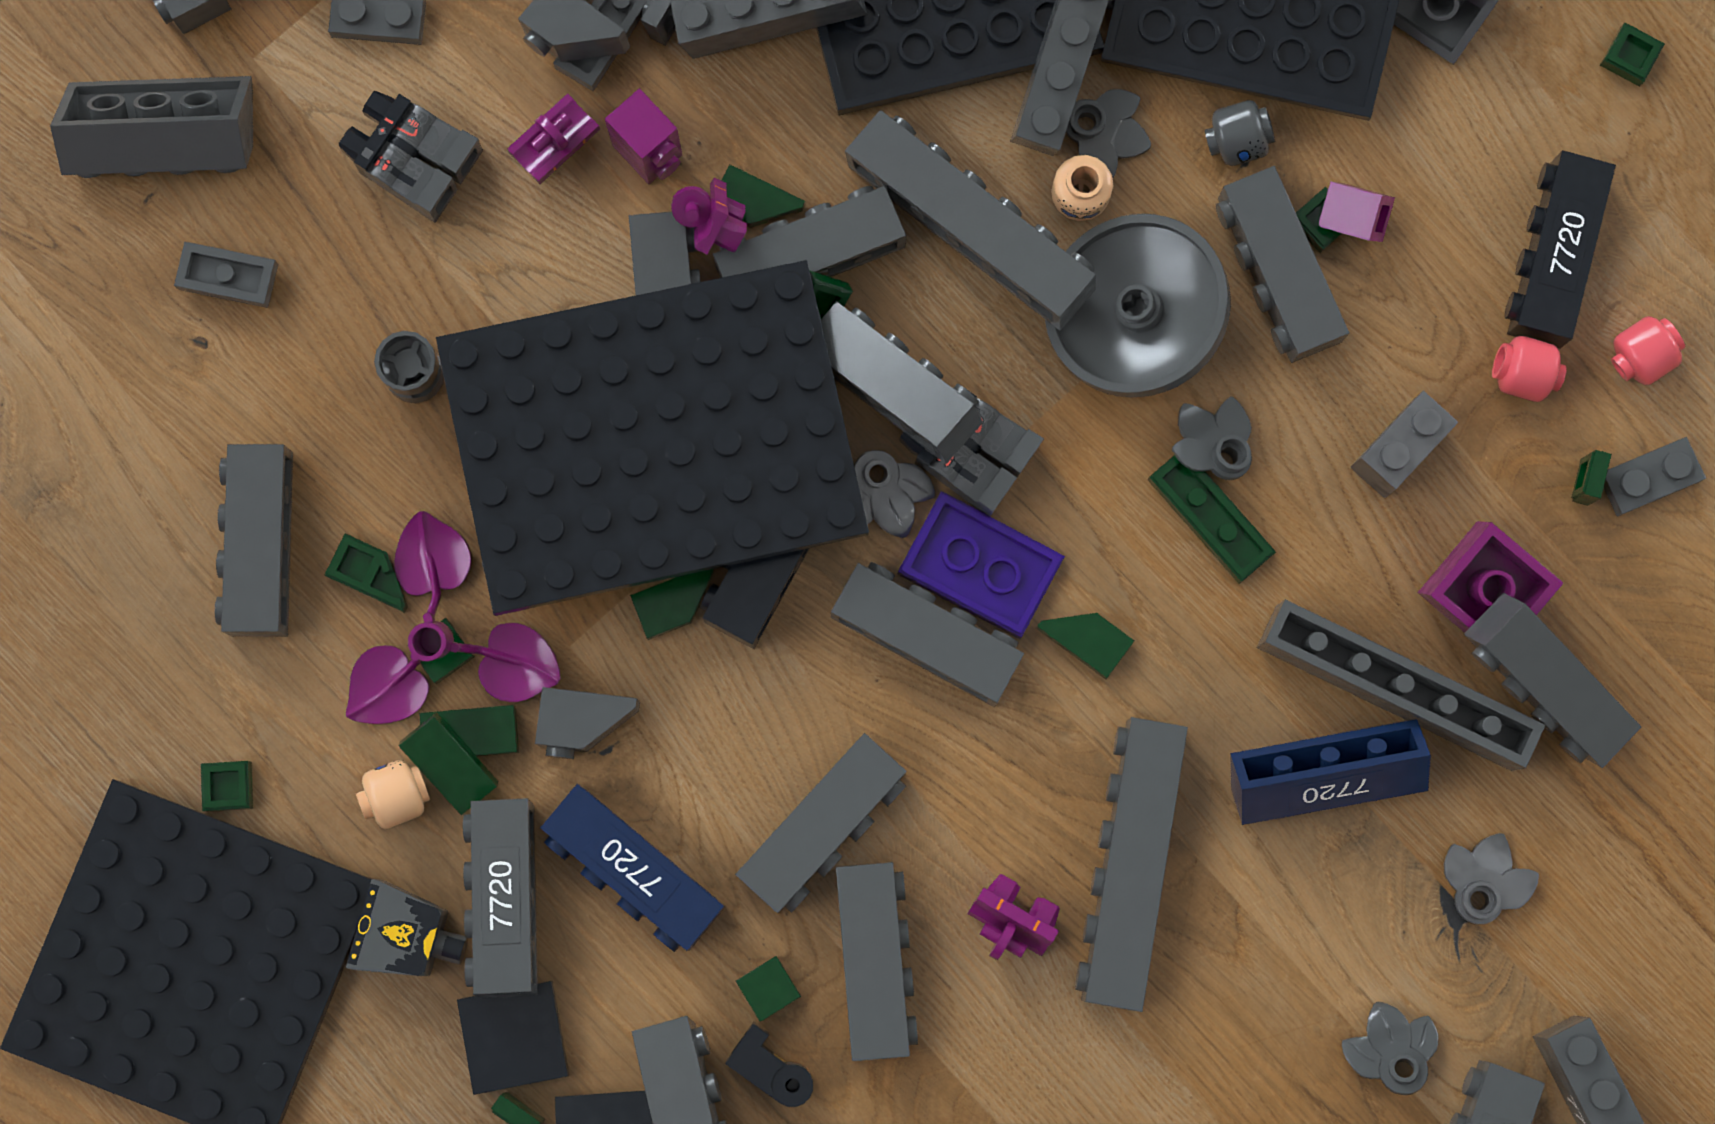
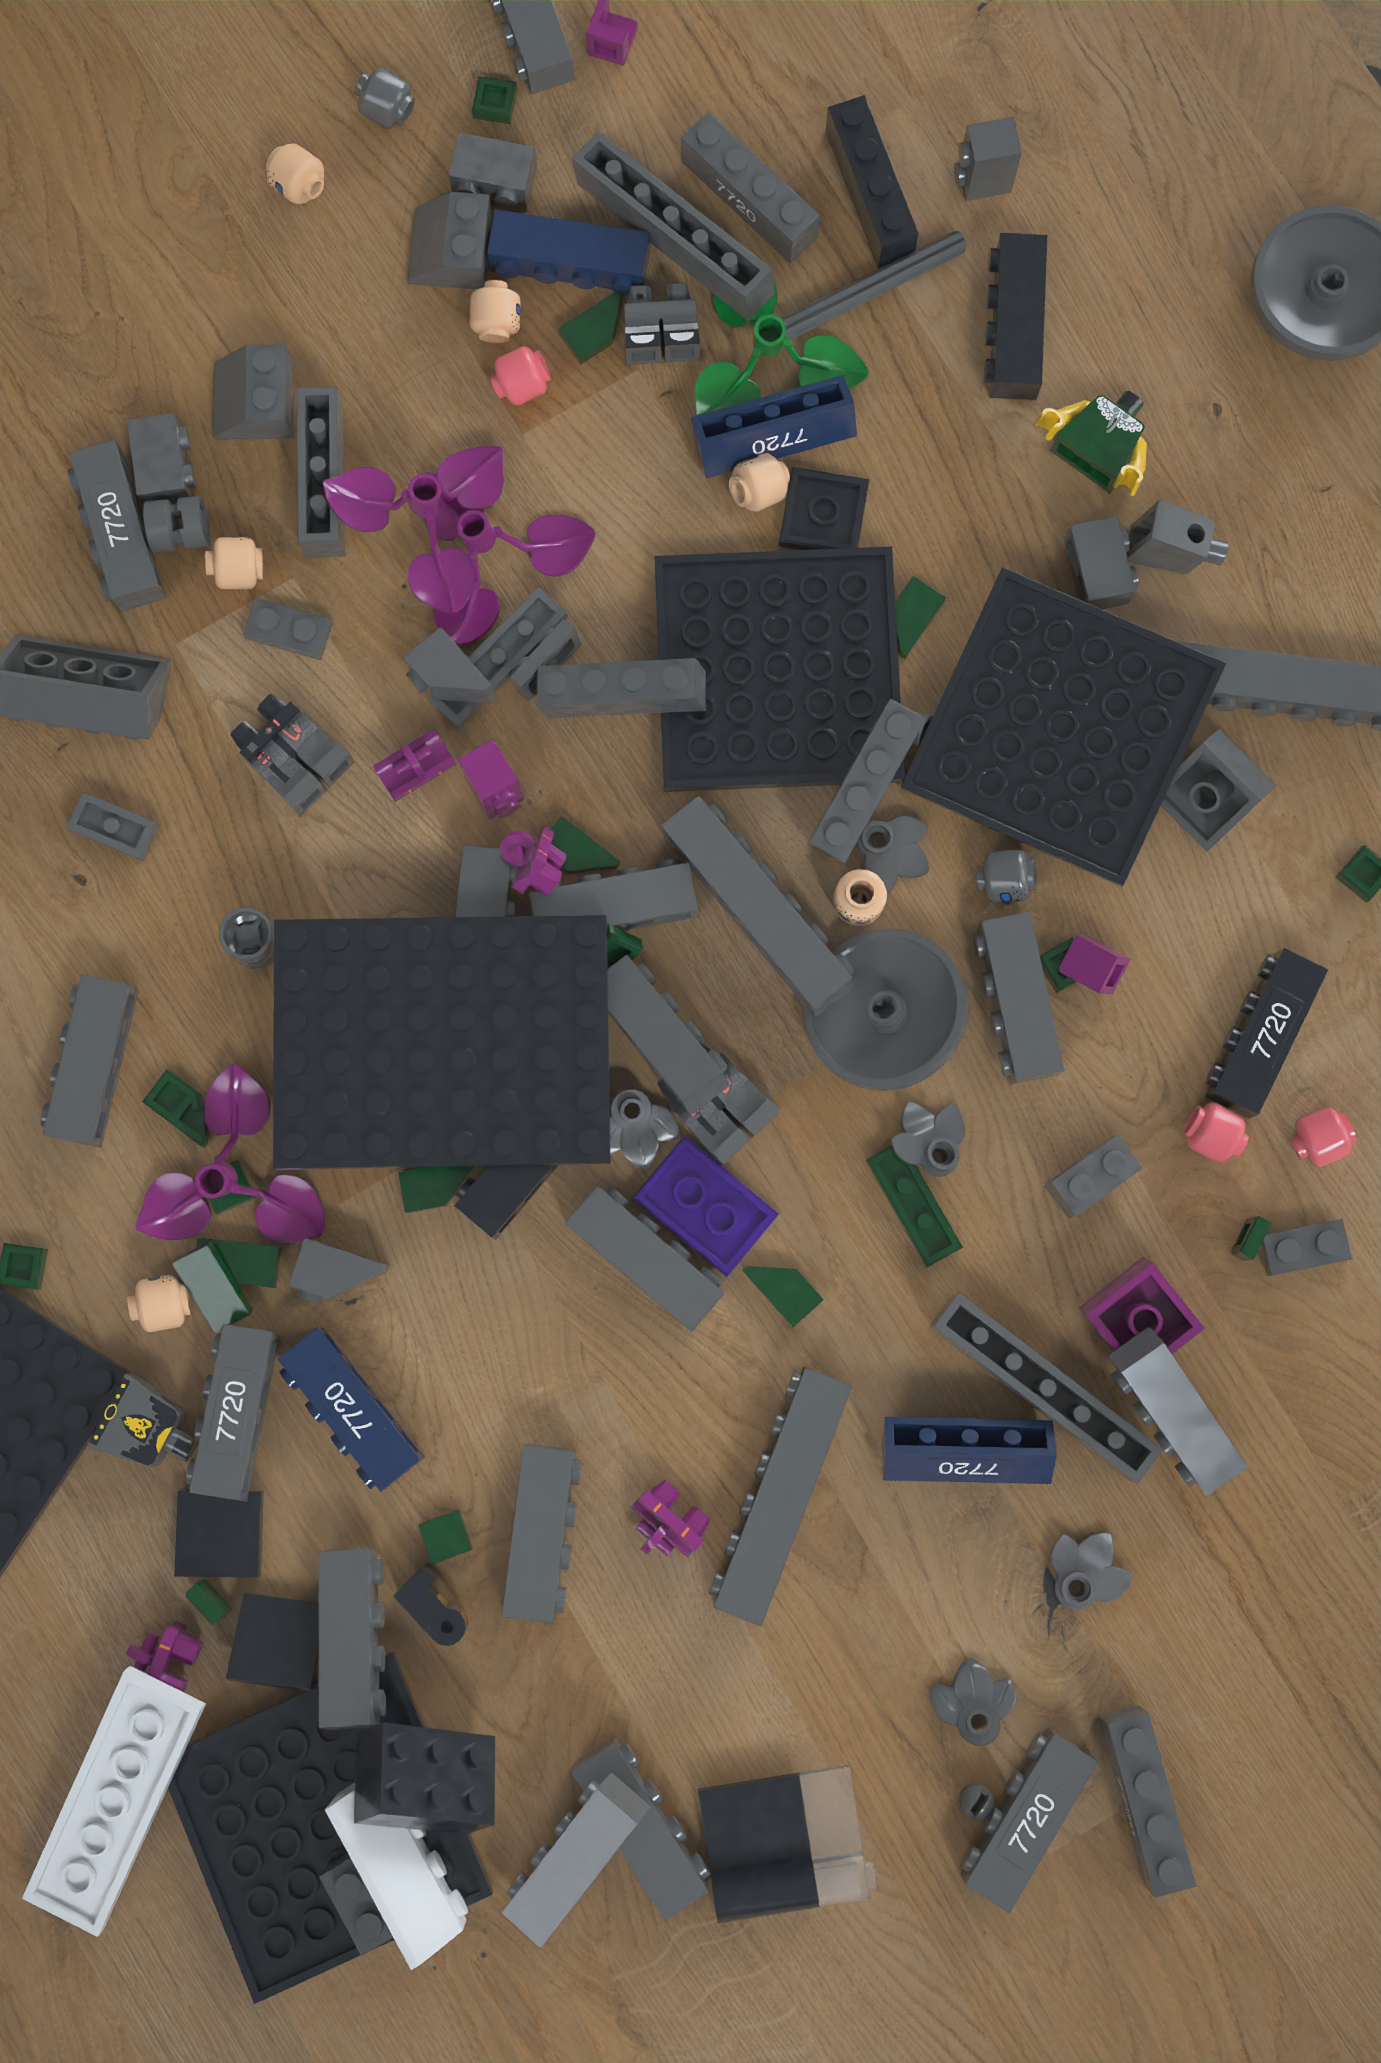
camera: 15 degrees right, 0 degrees up
dark grey brick [735,733,907,914] -> none

